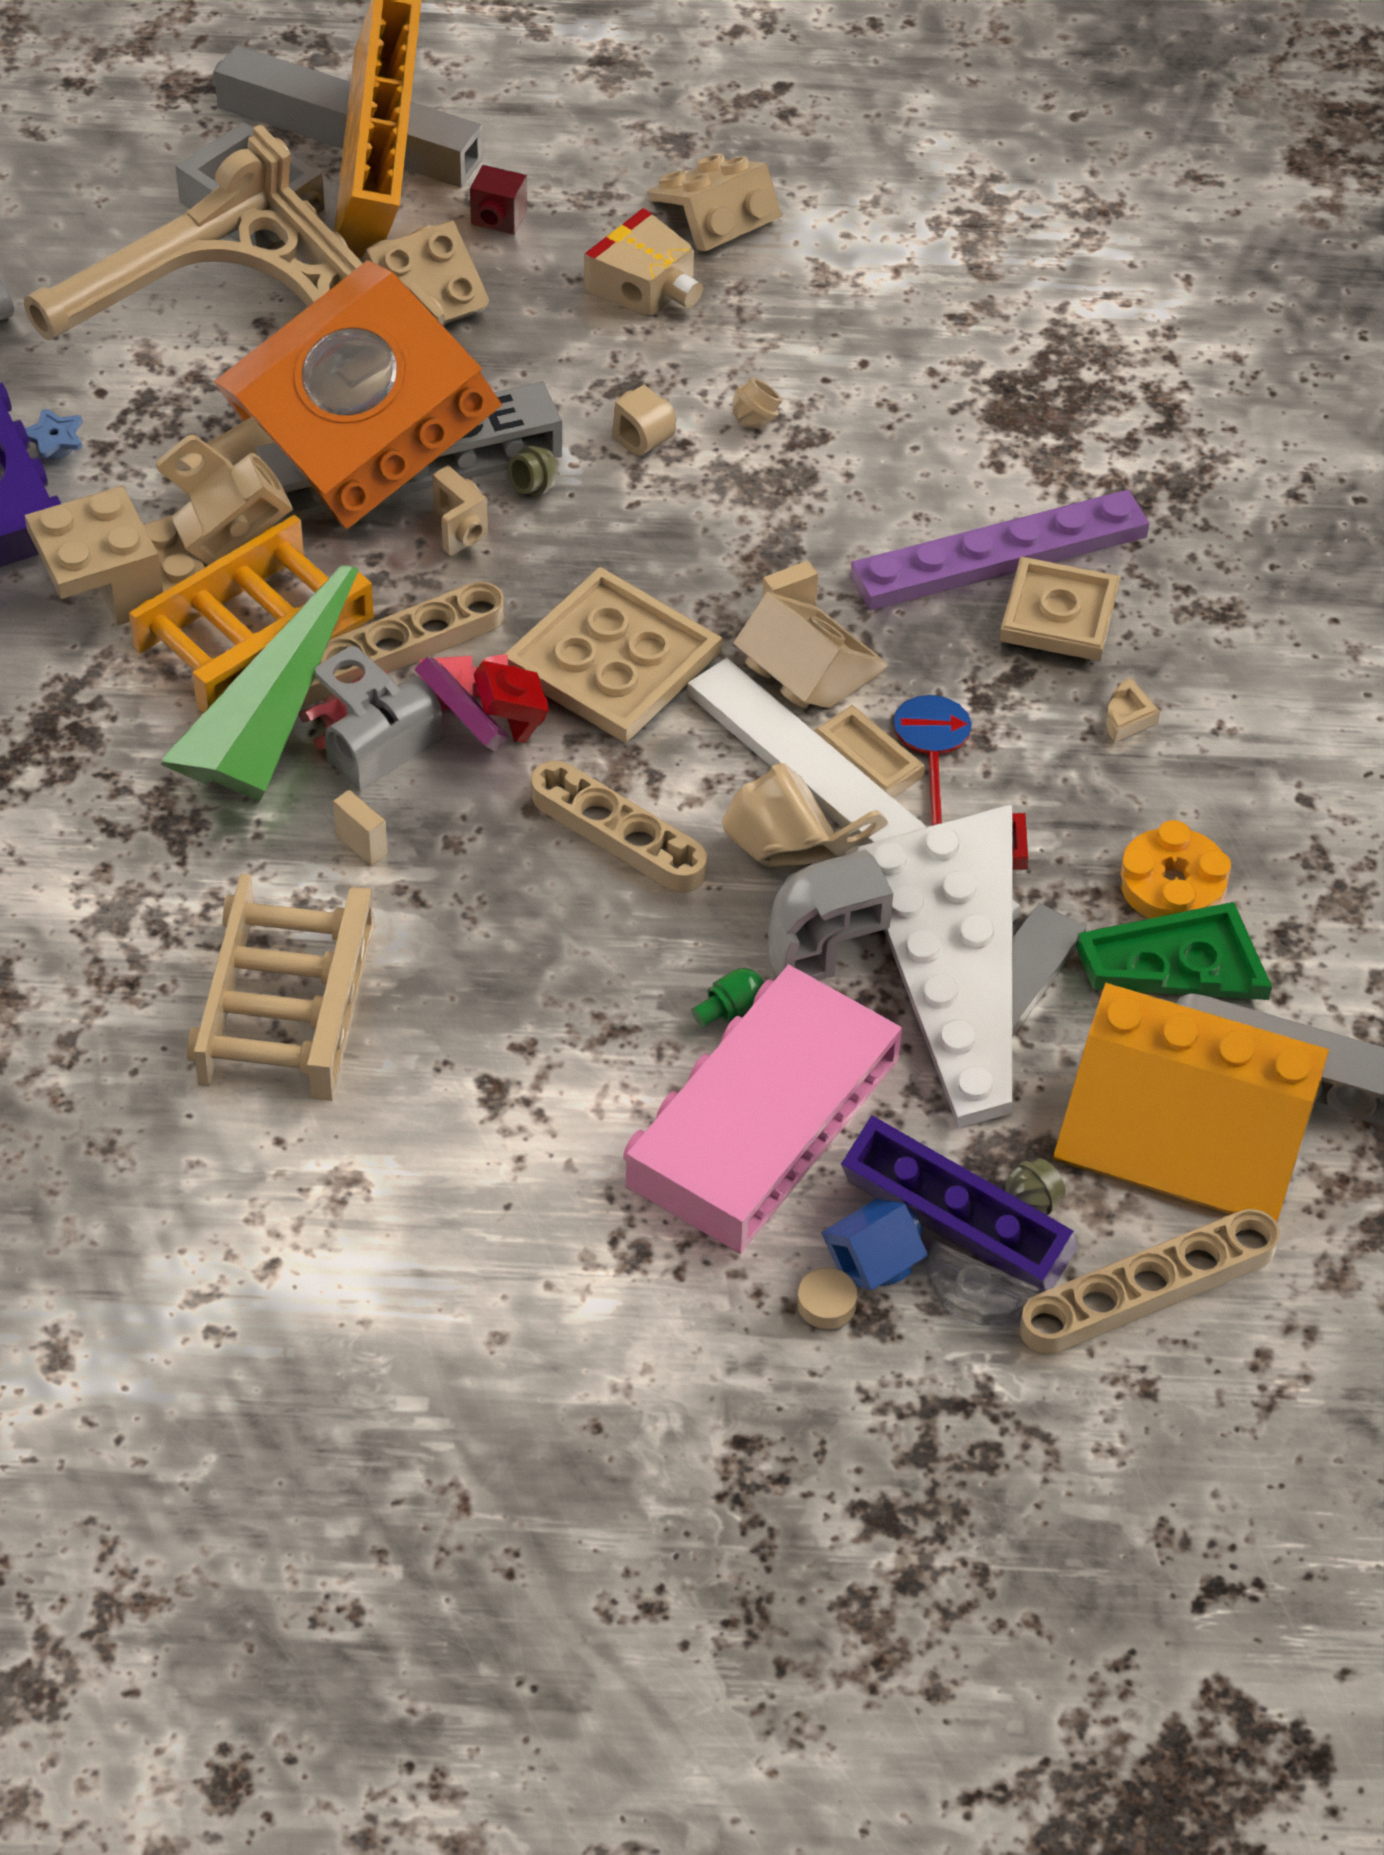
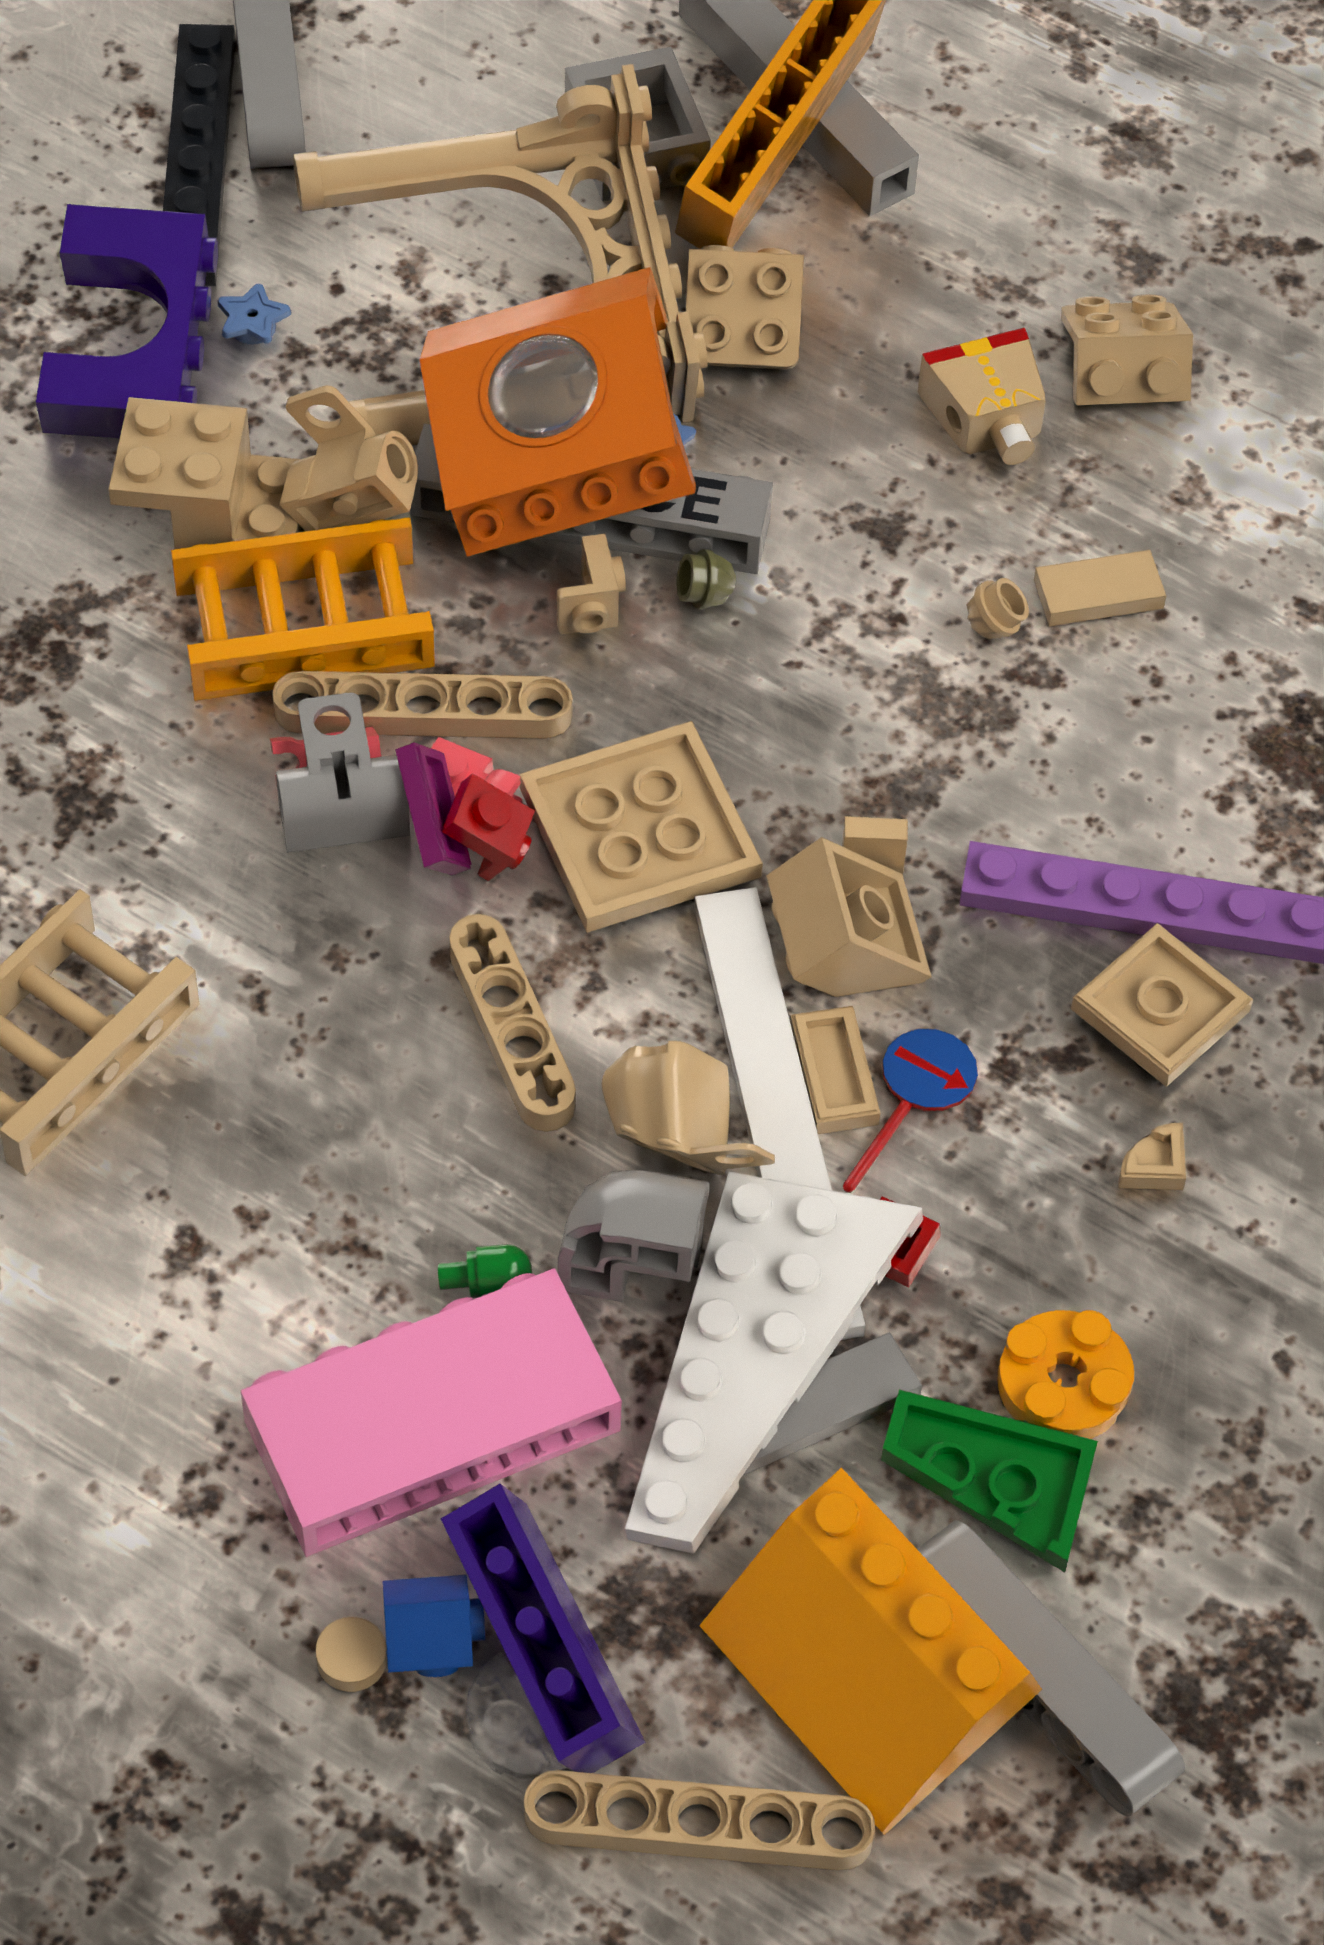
camera: 30 degrees right, 5 degrees up
bright green wedge [161,565,359,802] -> none
tan tile [333,790,388,866] -> none
dark red plate [470,165,527,235] -> none
tan plate [612,384,676,456] -> none
olive plate [1005,1158,1065,1215] -> none
none -> tan tile [1034,550,1166,627]

